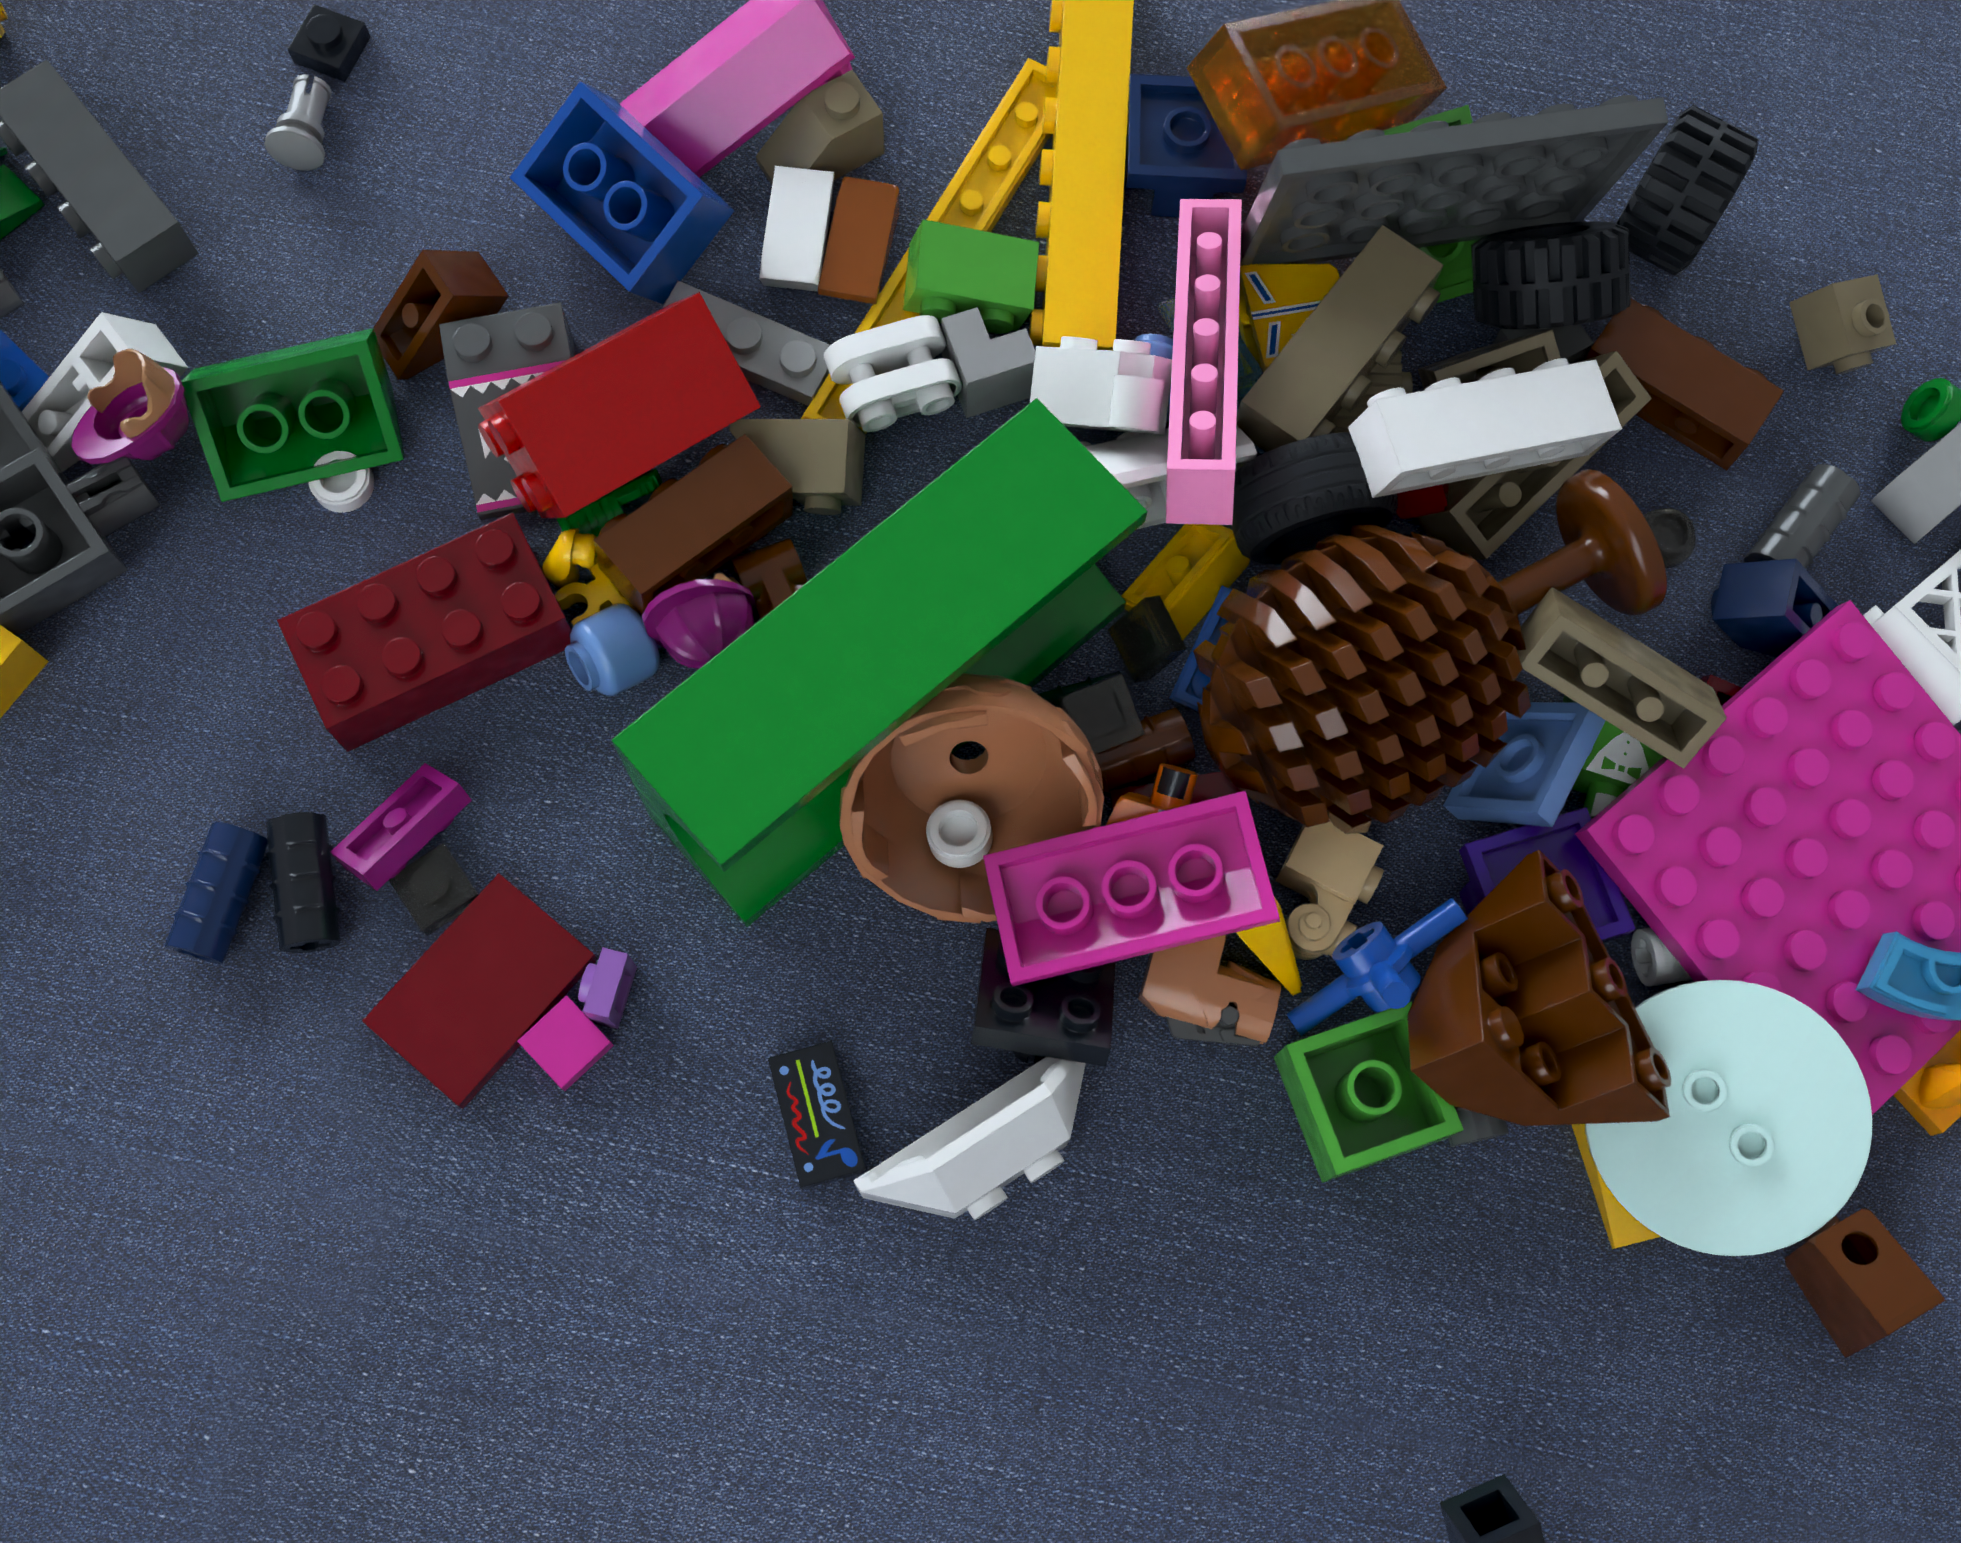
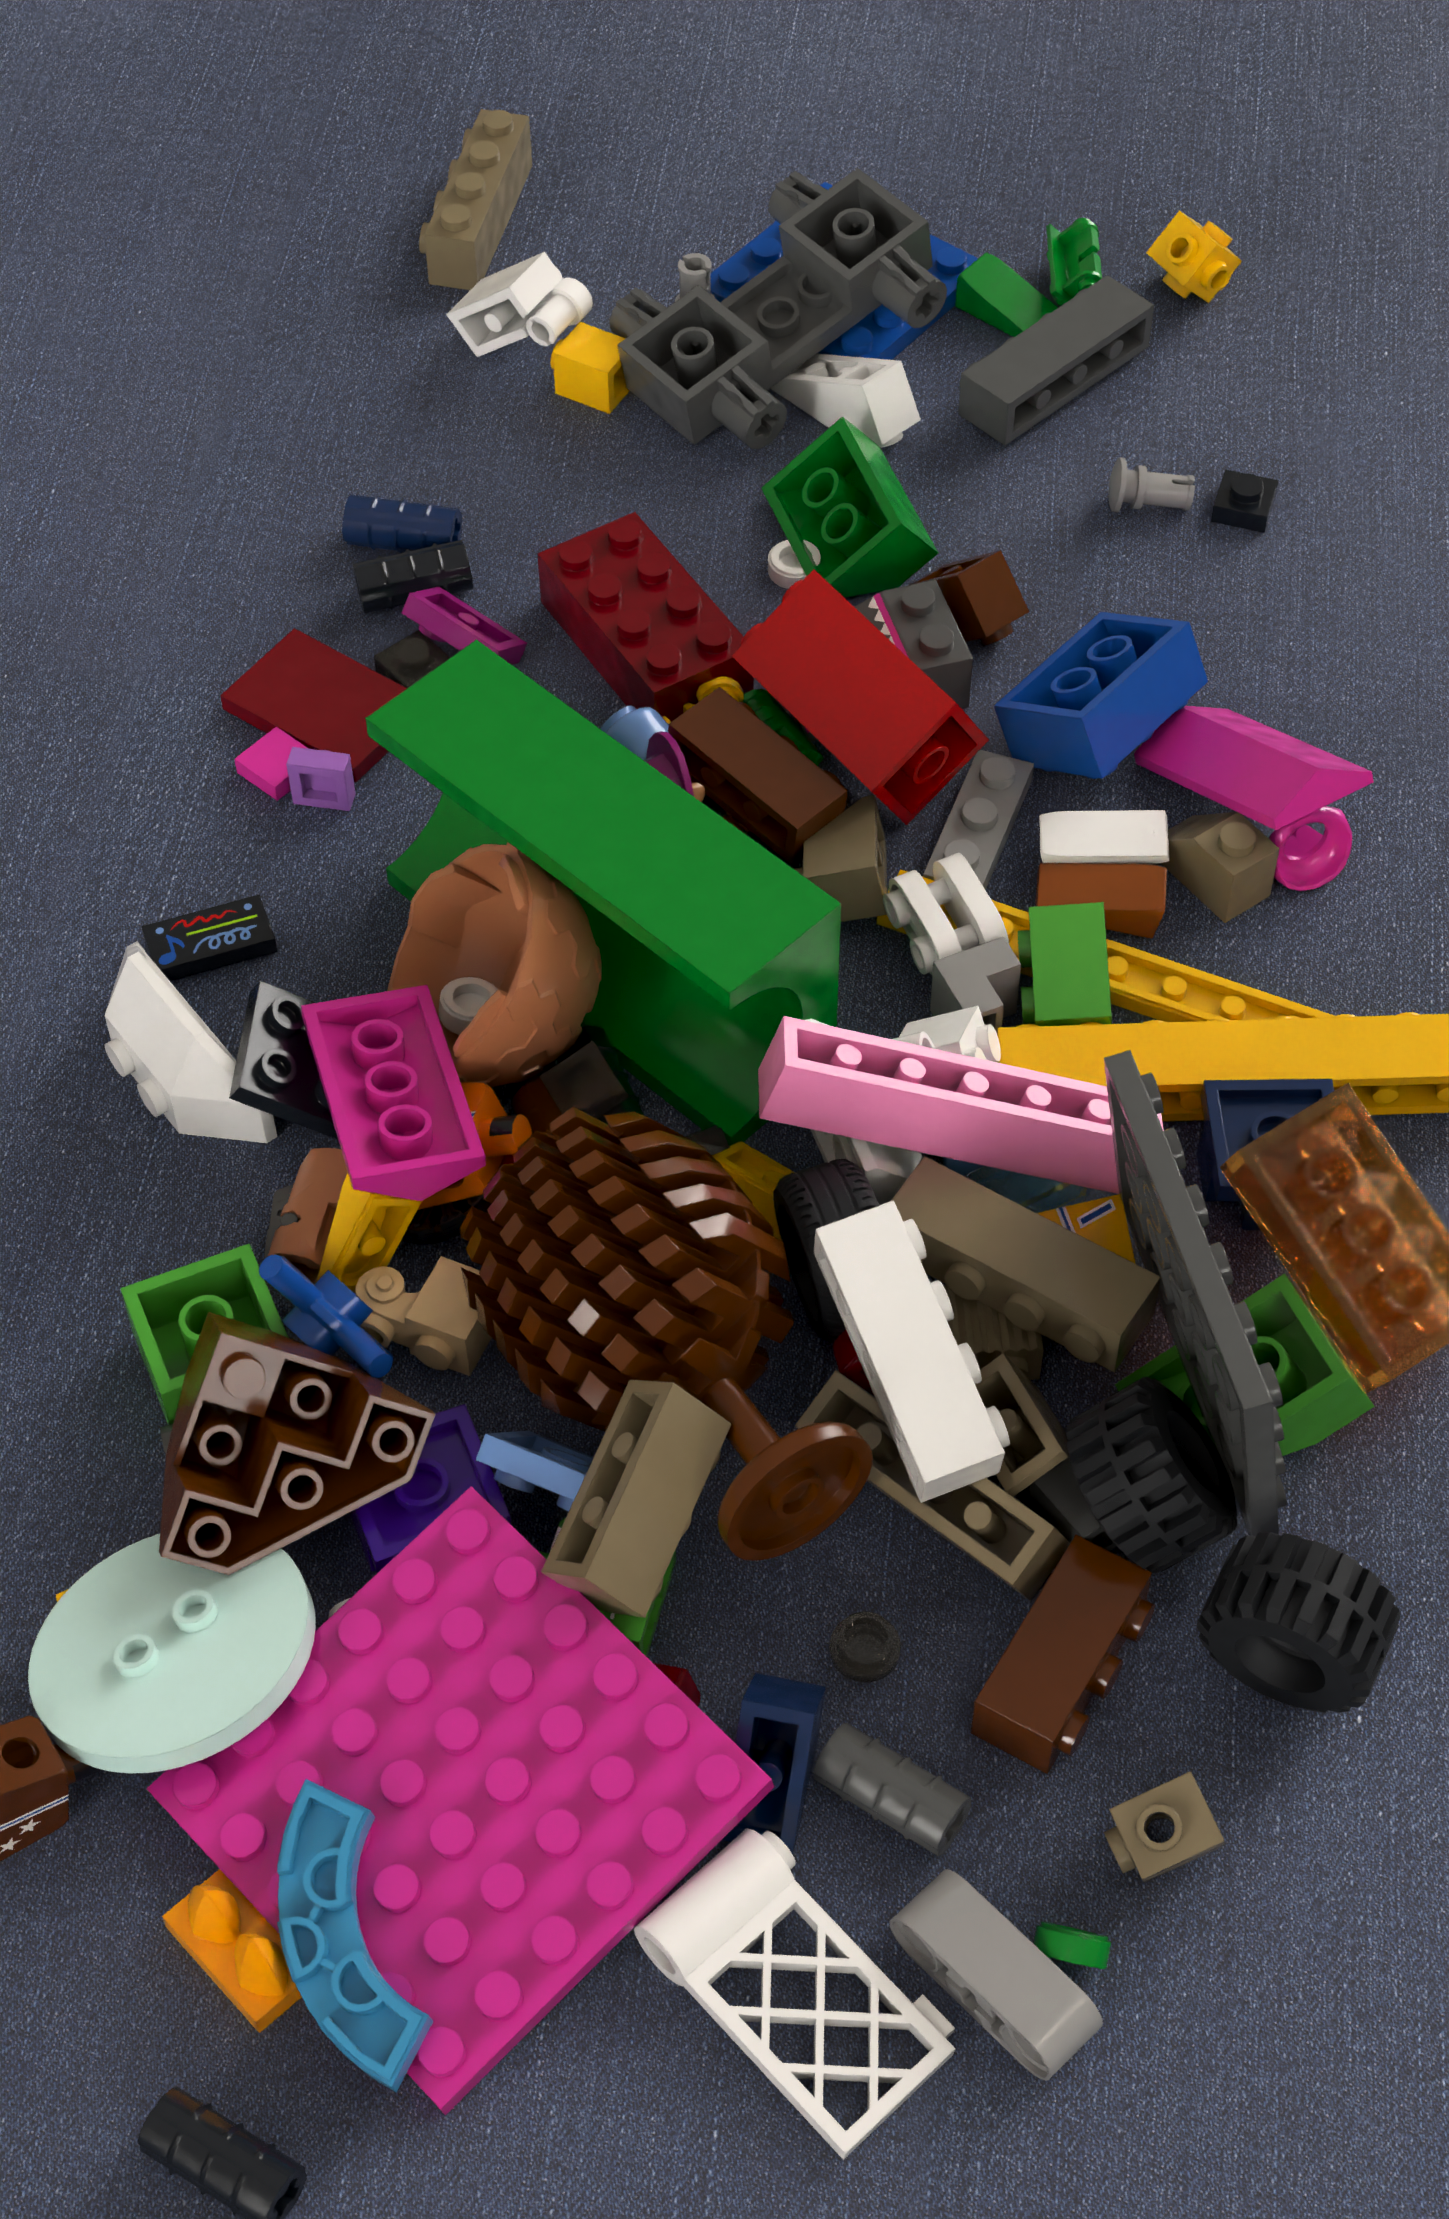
camera: 90 degrees right, 20 degrees down
magenta piece [71,348,189,464] -> none

